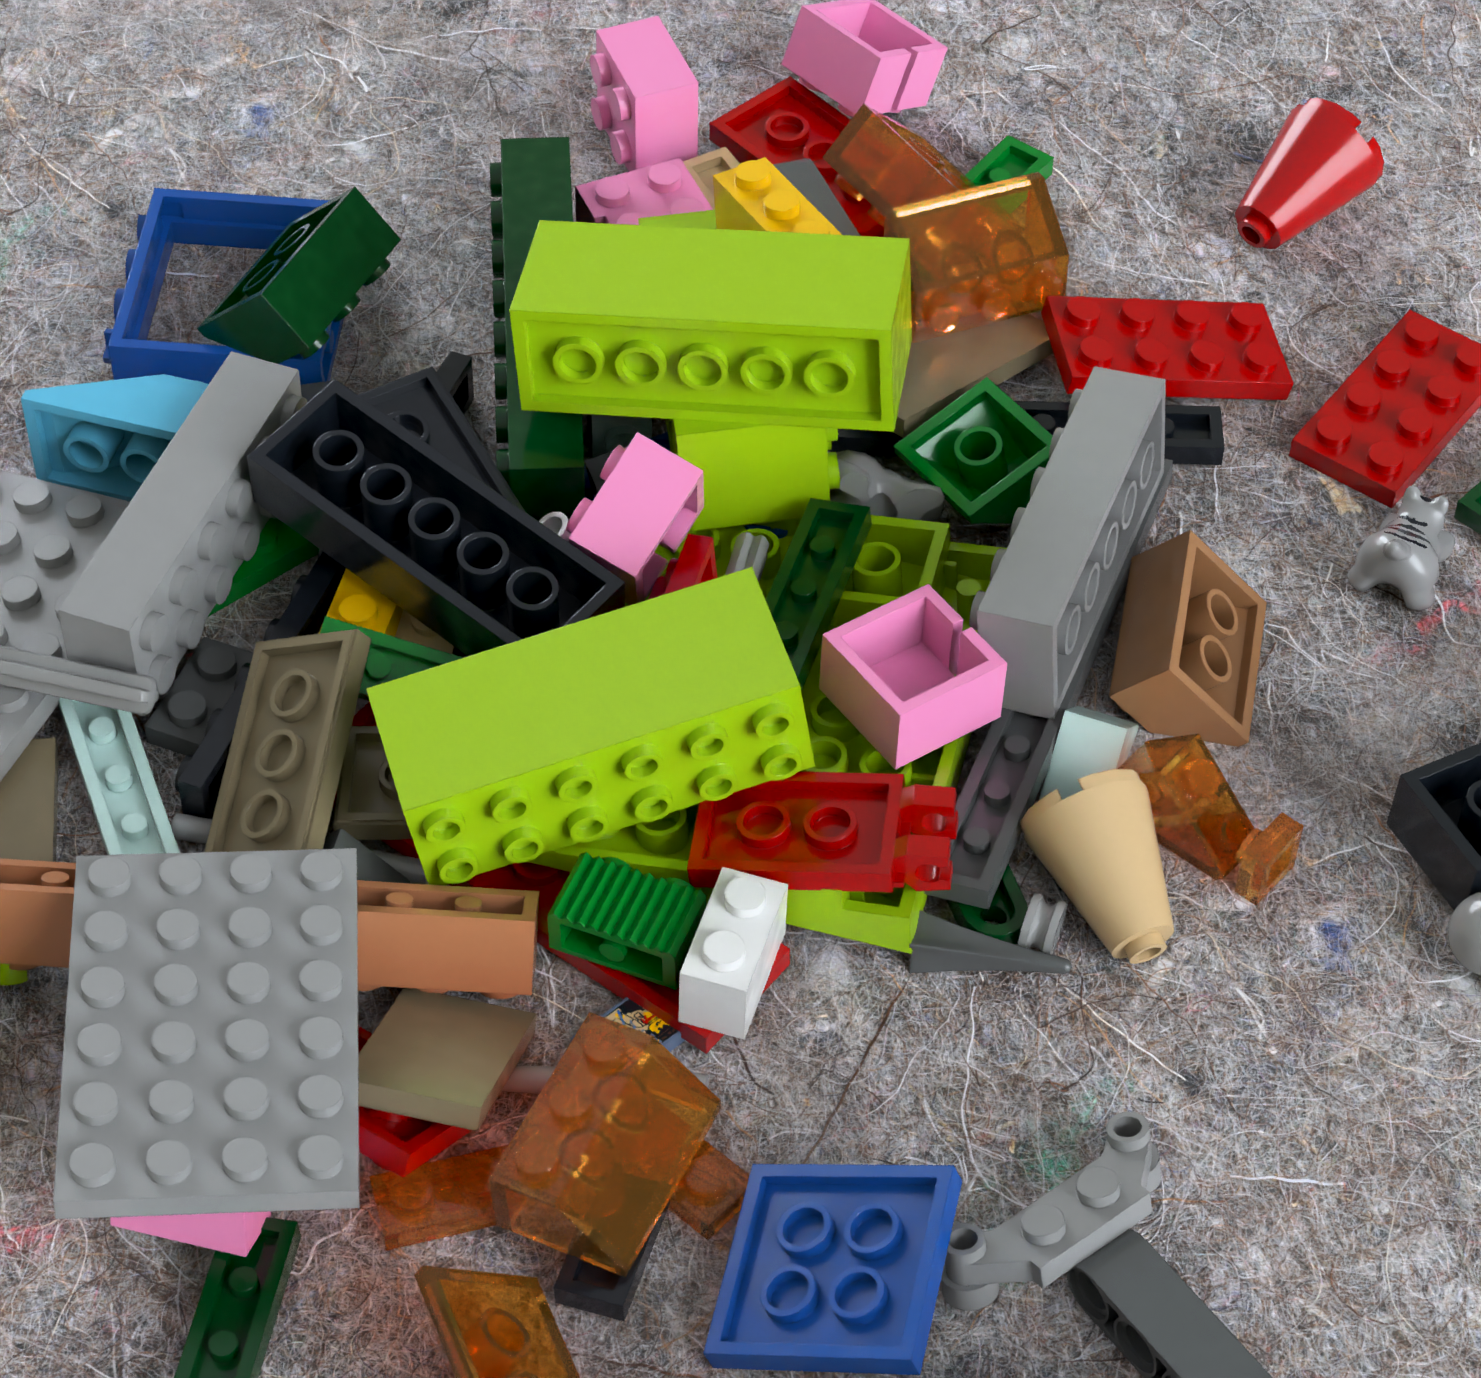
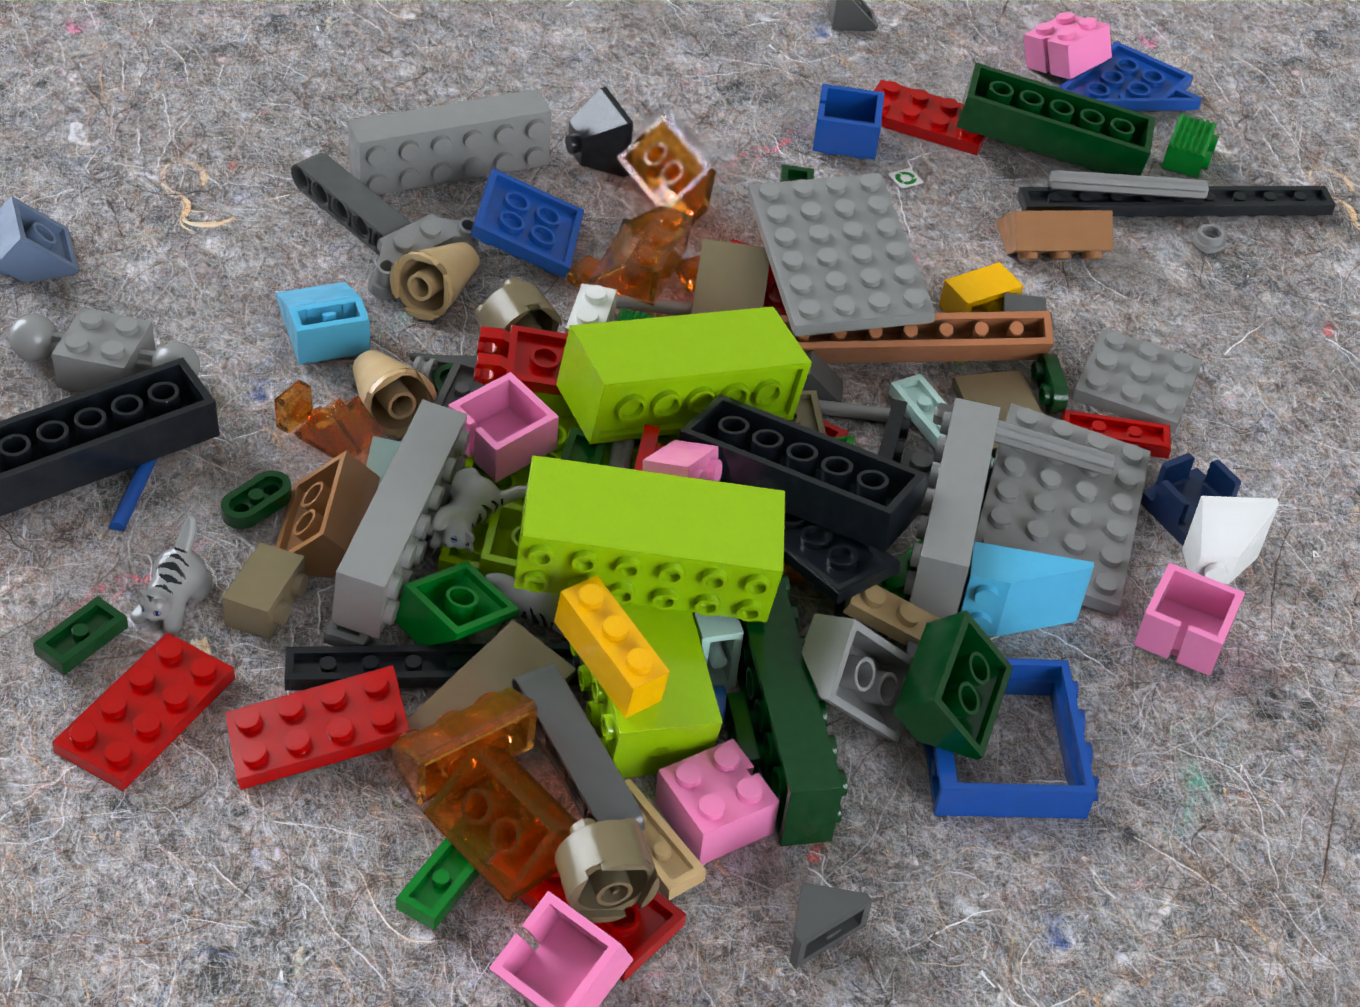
camera: 170 degrees right, 5 degrees down
dark tan tile [204,629,371,852] -> none
bright pink piece [590,16,698,171] -> none
red cone [1235,97,1384,249] -> none
none -> dark green plate [221,471,292,529]
none -> dark tan brick [222,542,309,640]
none -> medium azure slope [276,282,370,365]
none -> tan cone [389,242,479,320]
none -> light grey animal [430,467,527,552]
none -> dark tan brick [475,278,562,332]
none -> dark tan brick [555,818,660,923]
none -> dark grey slope [790,882,872,969]
none -> light grey slope [801,613,913,743]

